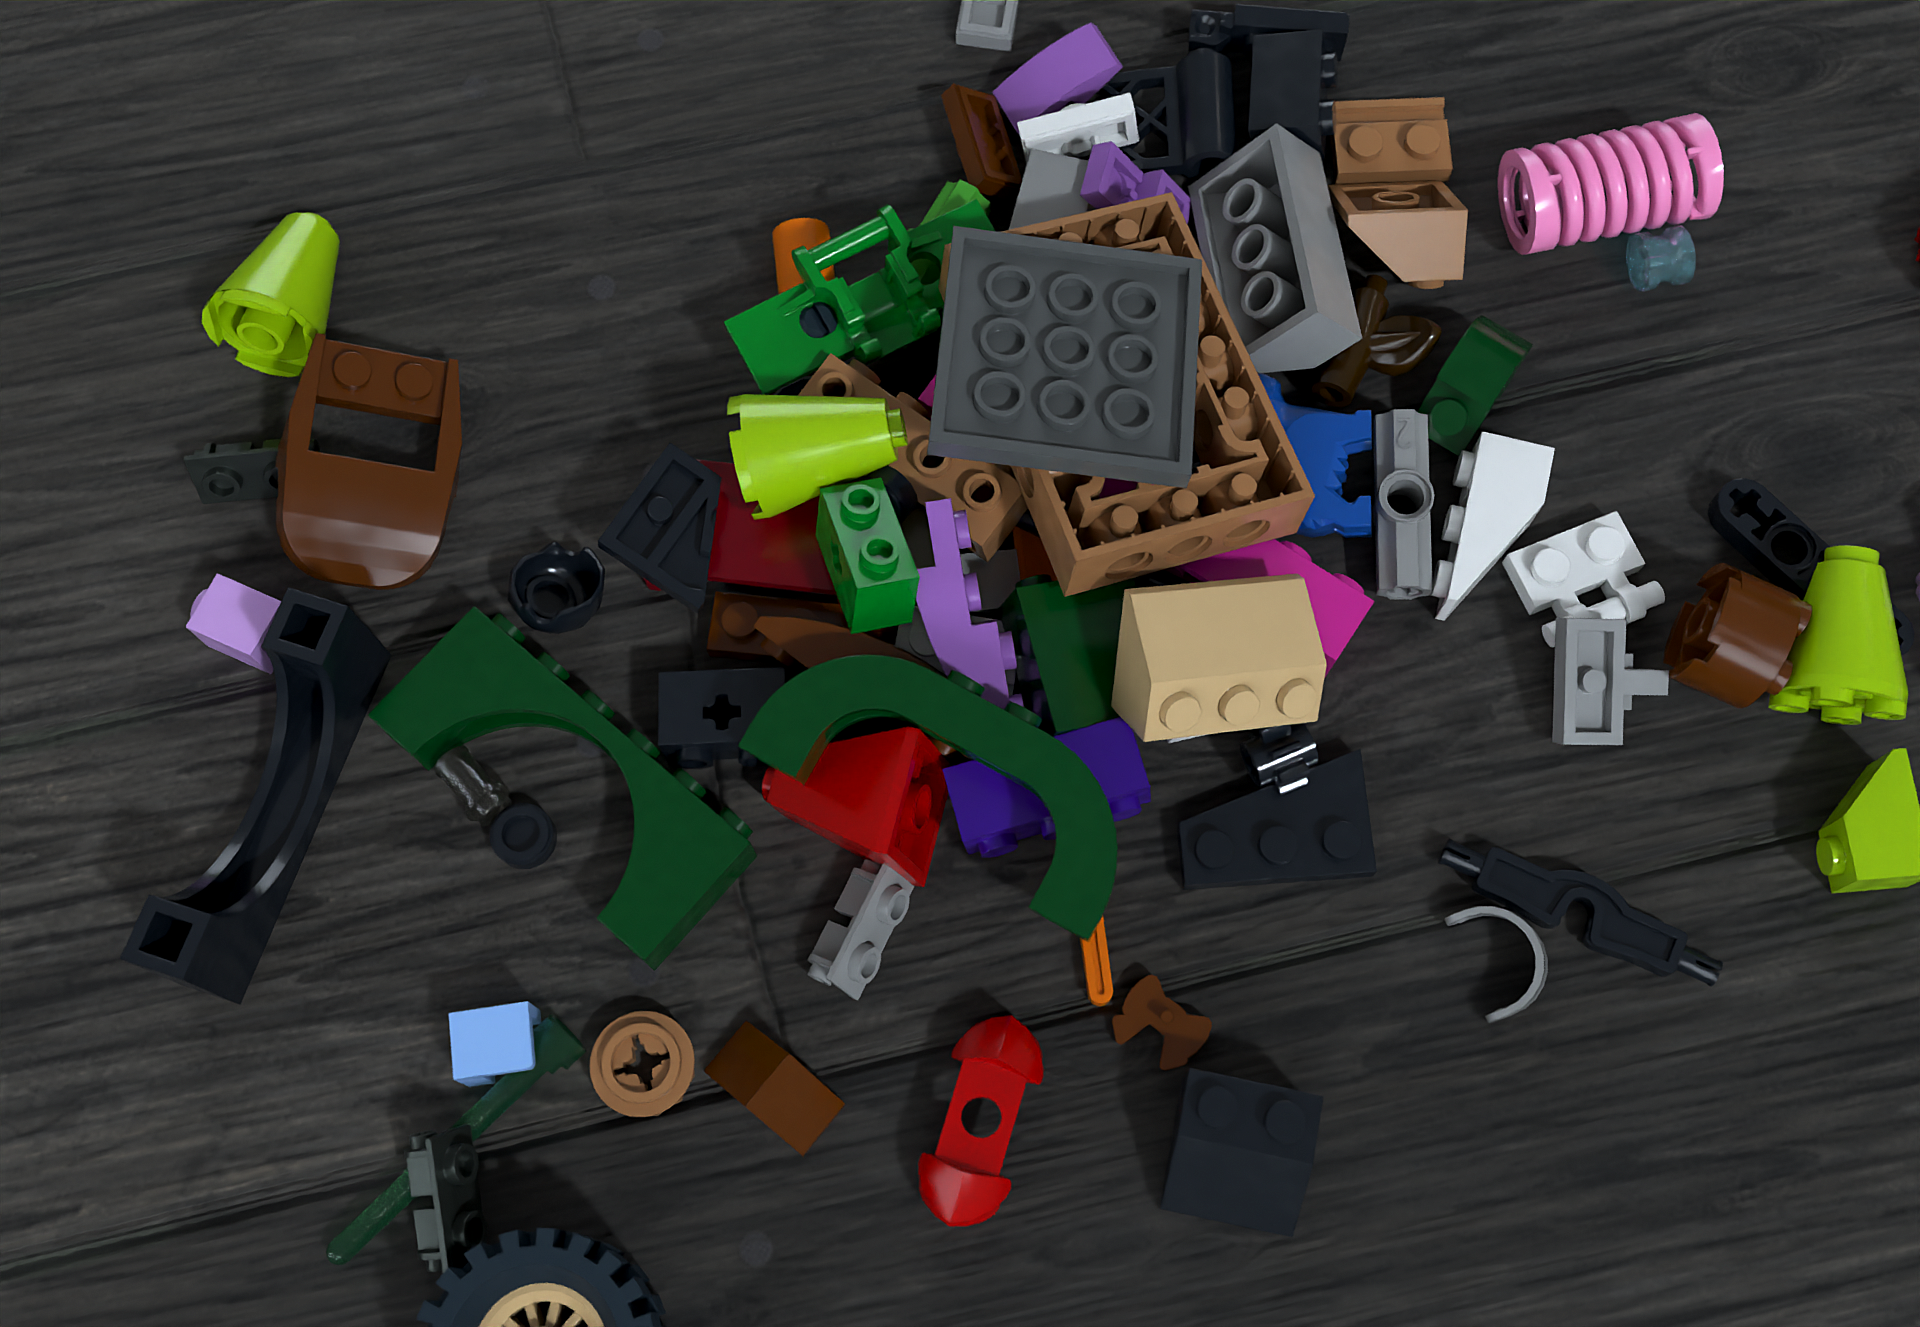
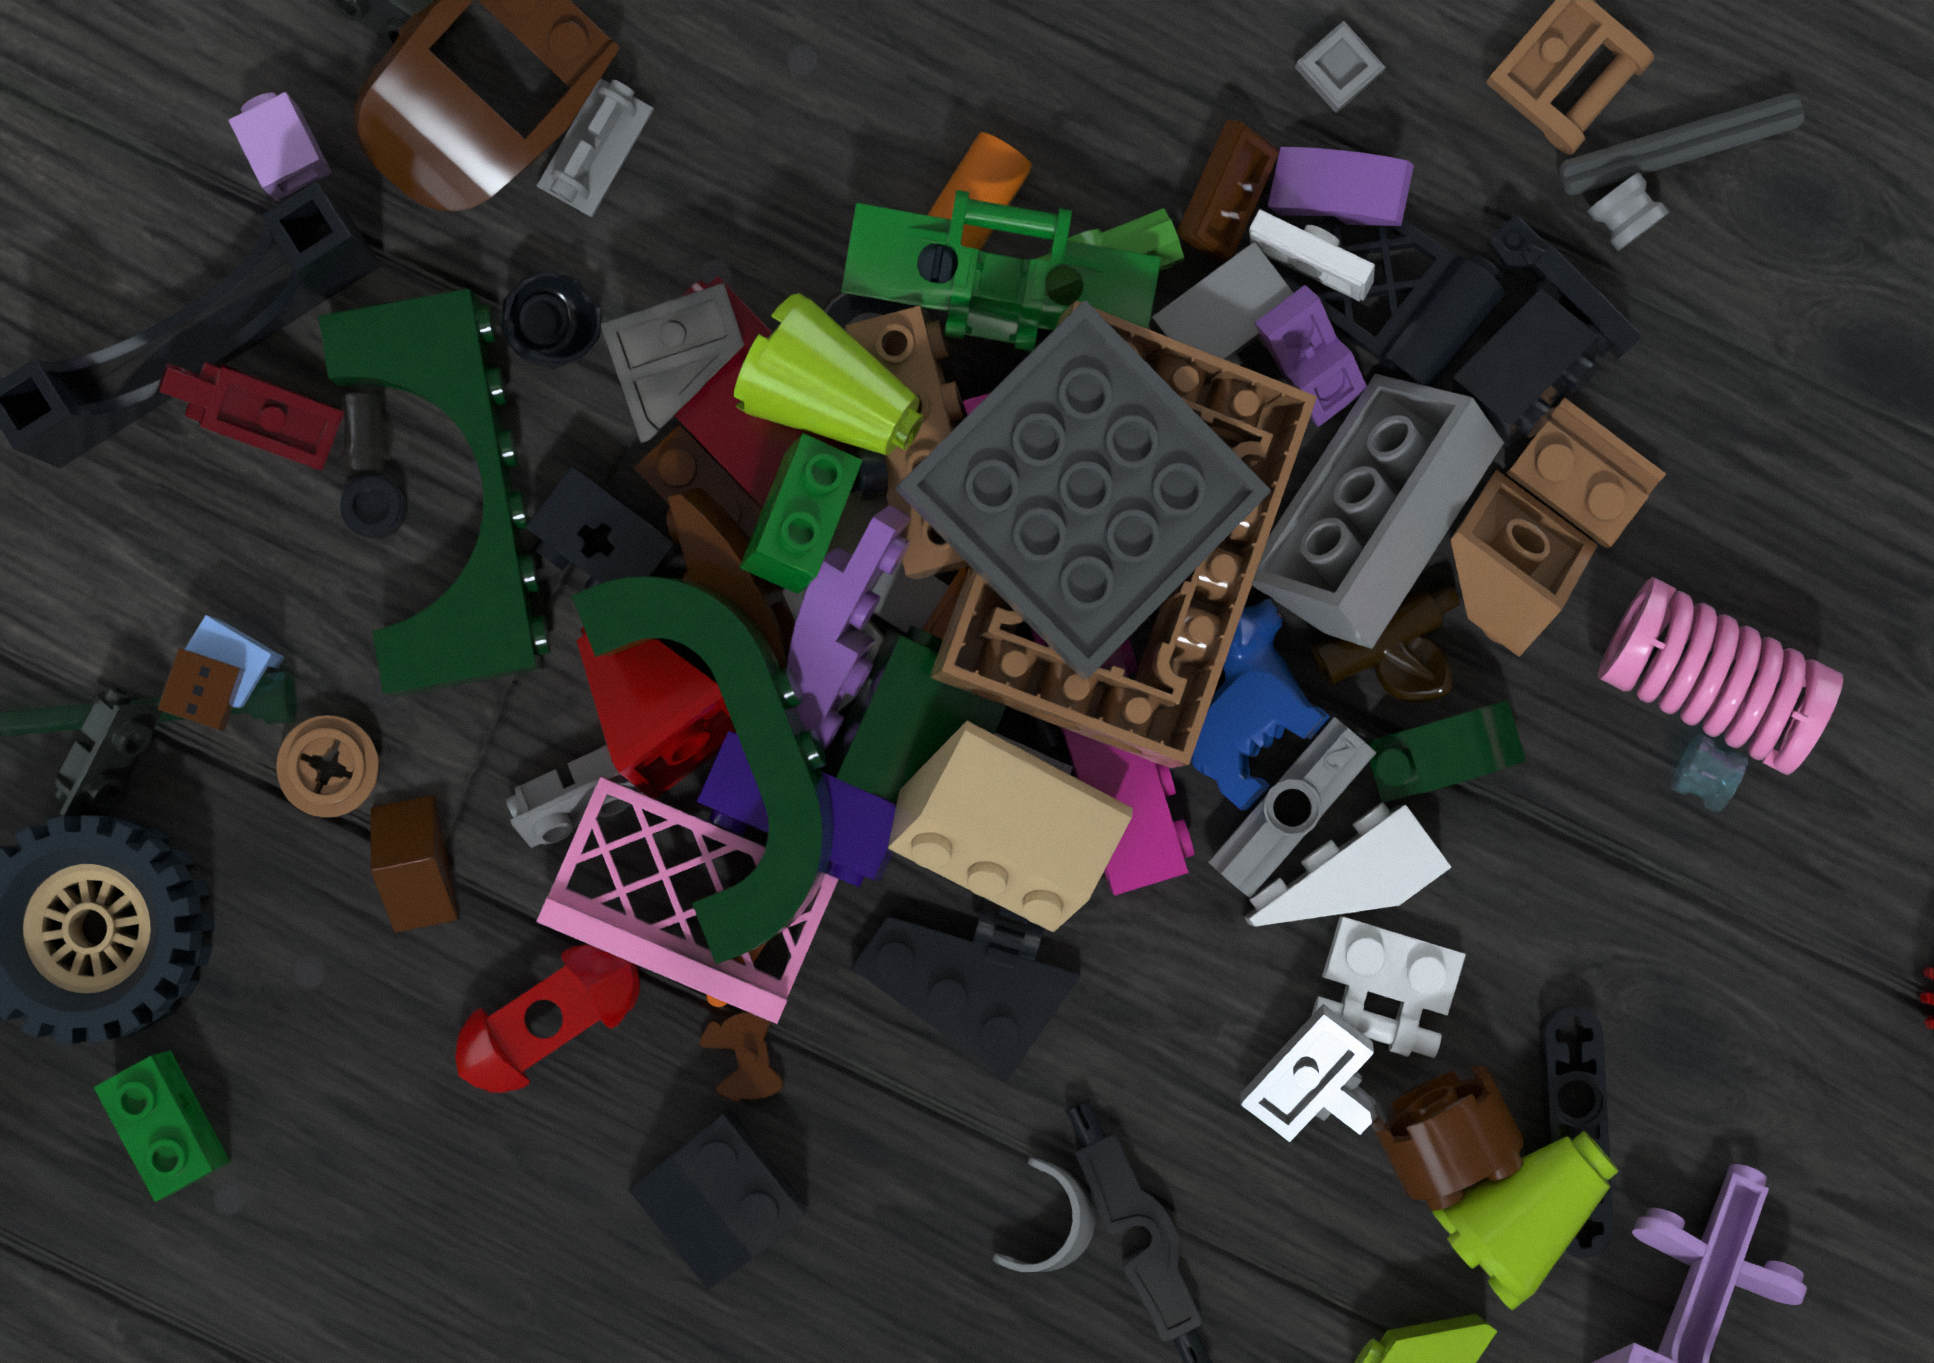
camera: 35 degrees right, 15 degrees up
none -> reddish brown tile [157,648,245,731]
none -> dark red hinge [158,361,345,470]
none -> bright pink fence [536,776,838,1024]
none -> light grey hinge [537,78,654,217]

